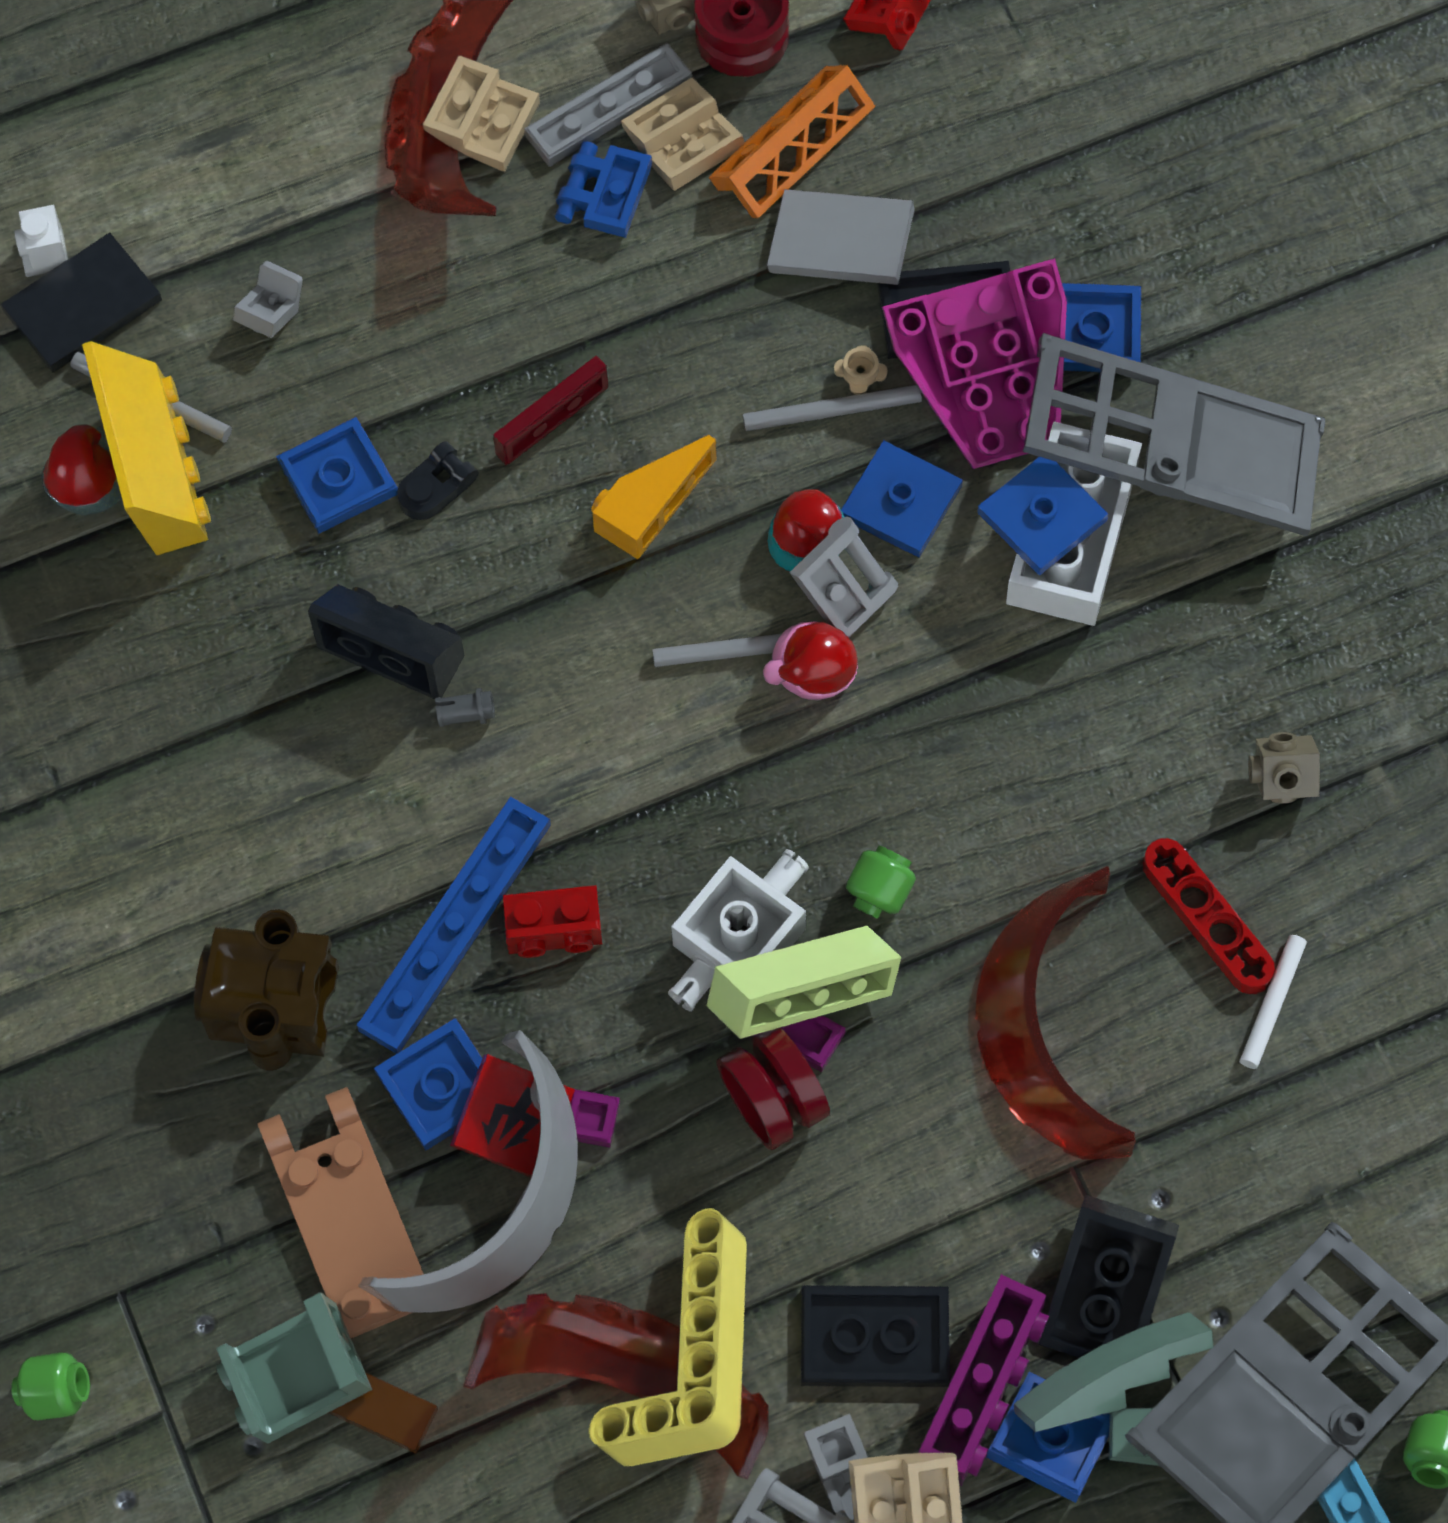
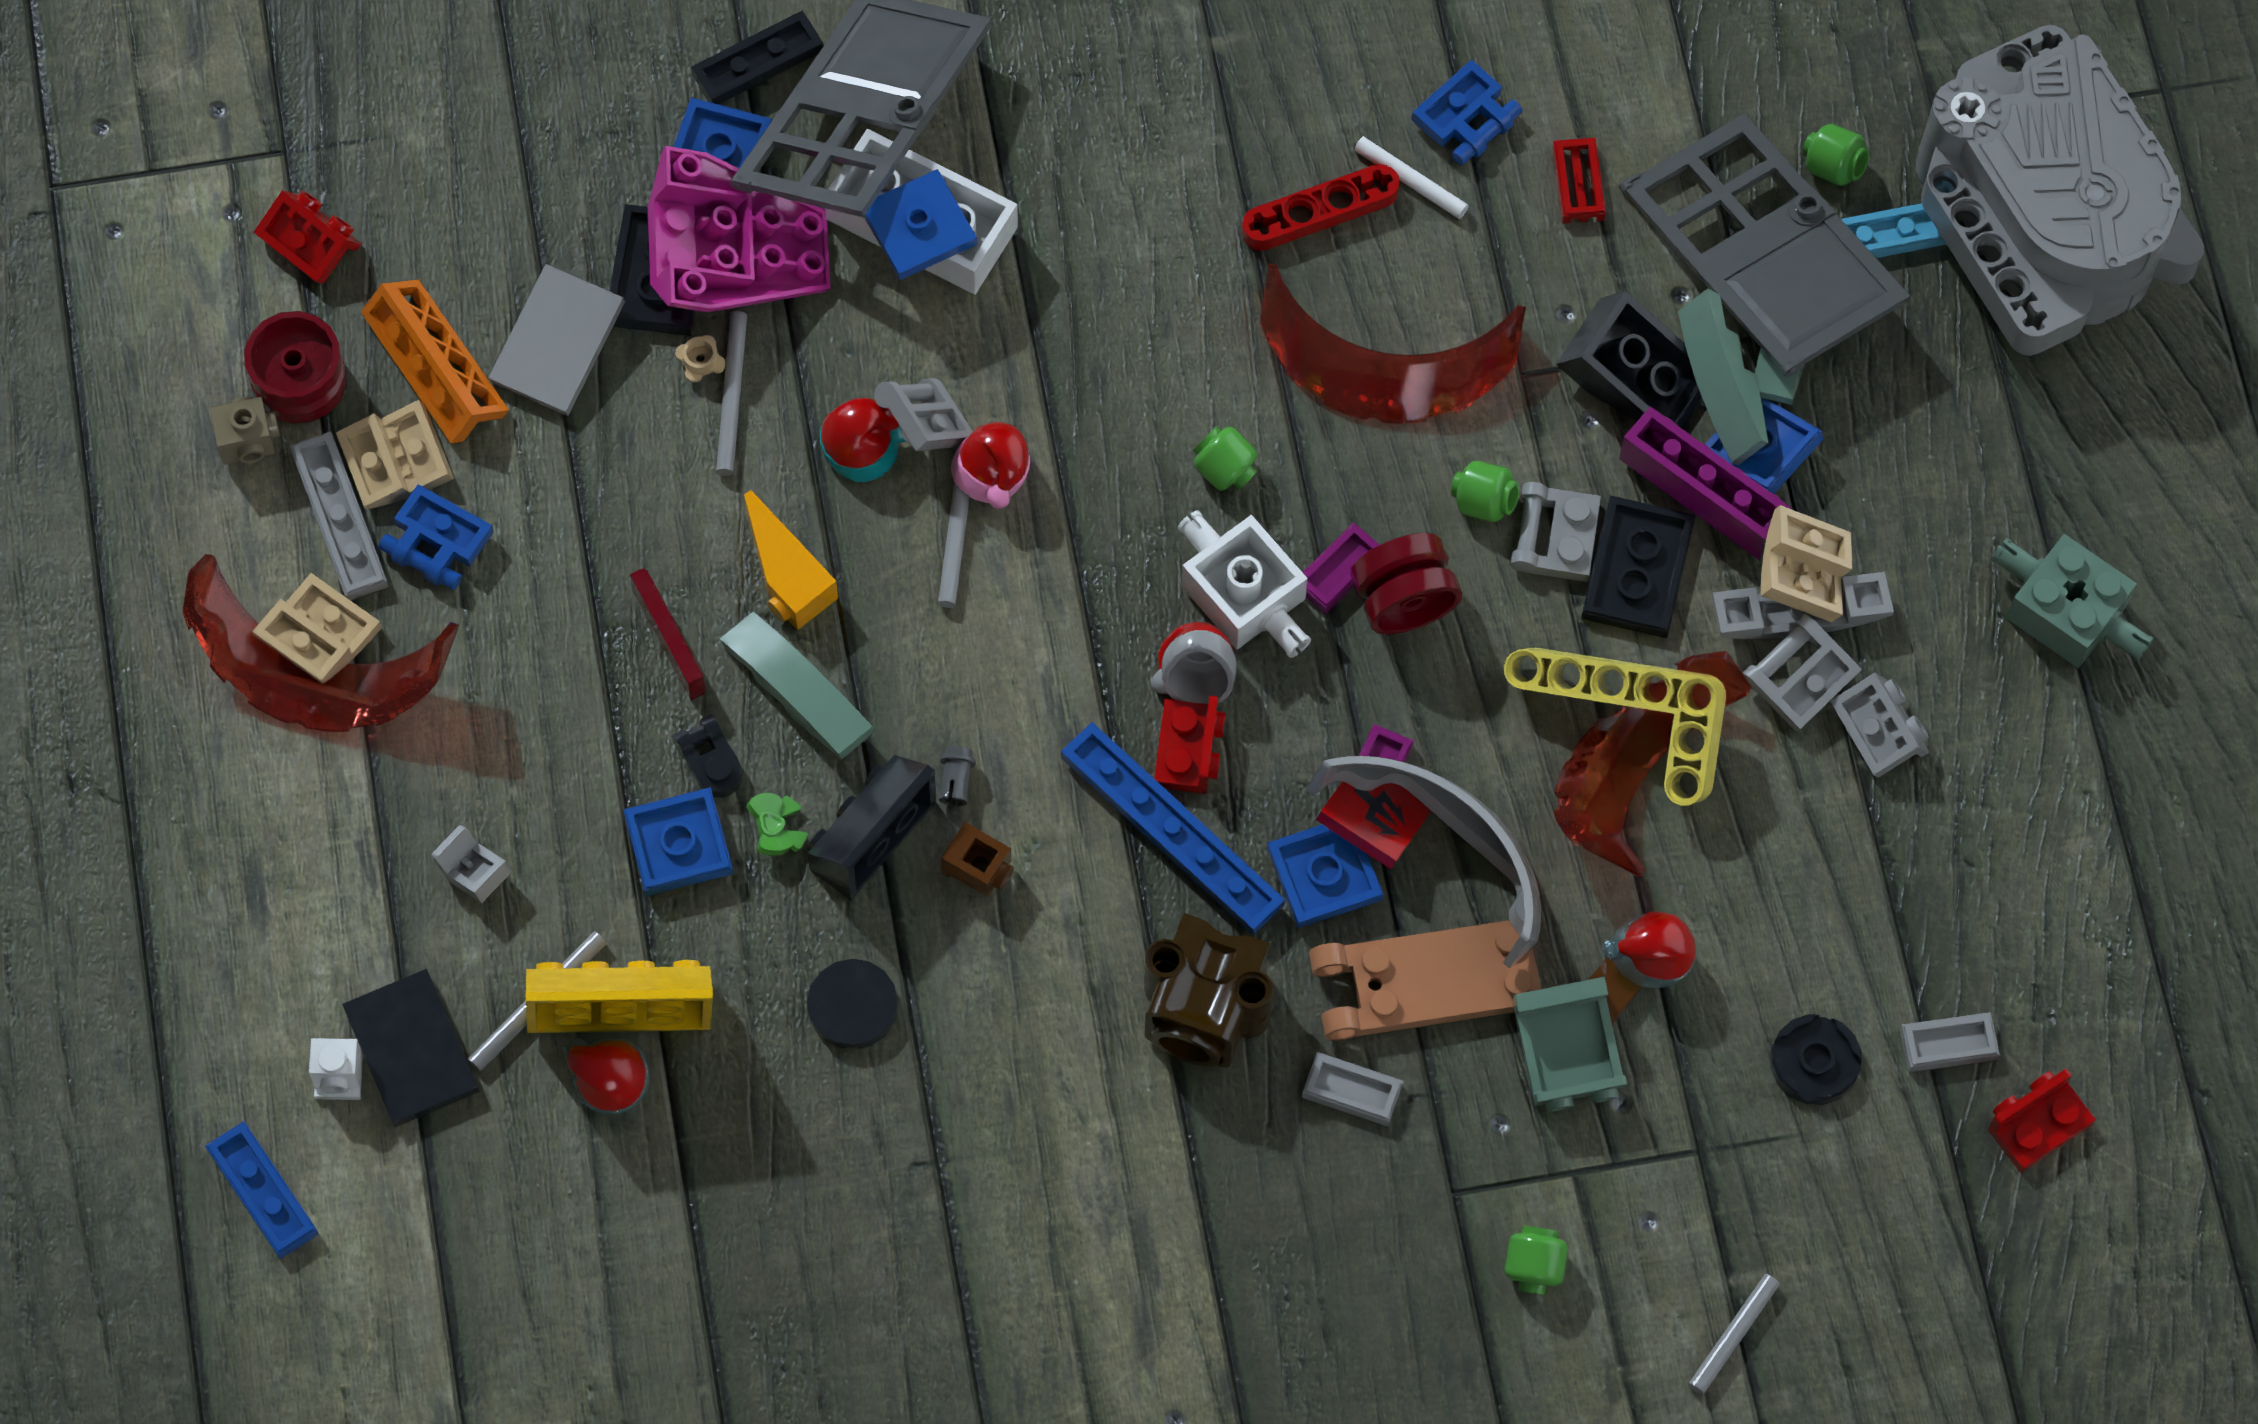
camera: 80 degrees left, 0 degrees up
yellowish green brick [706,926,901,1039] -> none
blue plate [841,440,963,558] -> none
dark tan brick [1248,732,1320,803] -> none
none -> black plate [691,10,824,104]
none -> sand green slope [720,611,875,760]
none -> bright green piece [746,793,808,856]
none -> black tile [807,959,898,1049]
none -> reddish brown brick [941,822,1014,897]
none -> light grey piece [1151,622,1236,704]
none -> light grey tile [1302,1052,1404,1127]
none -> blue plate [1411,60,1523,166]
none -> bright green head [1451,461,1520,522]
none -> light grey plate [1510,482,1601,582]
none -> red tile [1552,137,1606,224]
none -> red piece [1601,912,1696,988]

